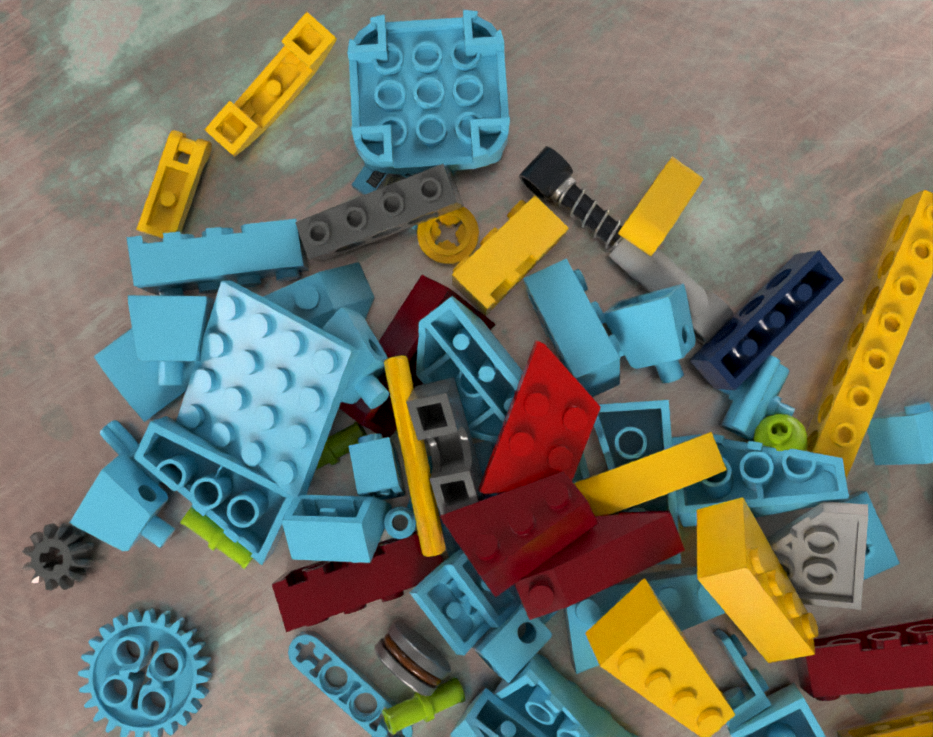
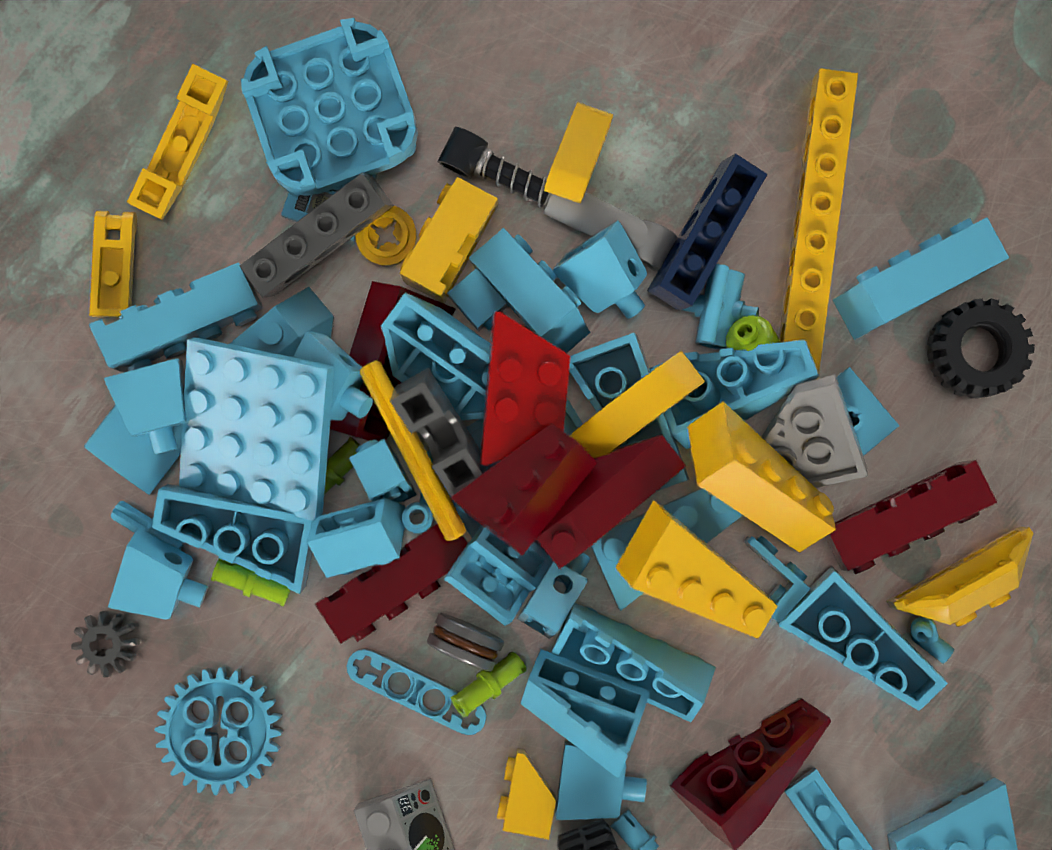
camera: 10 degrees left, 0 degrees up
none -> medium azure brick [447,268,507,332]

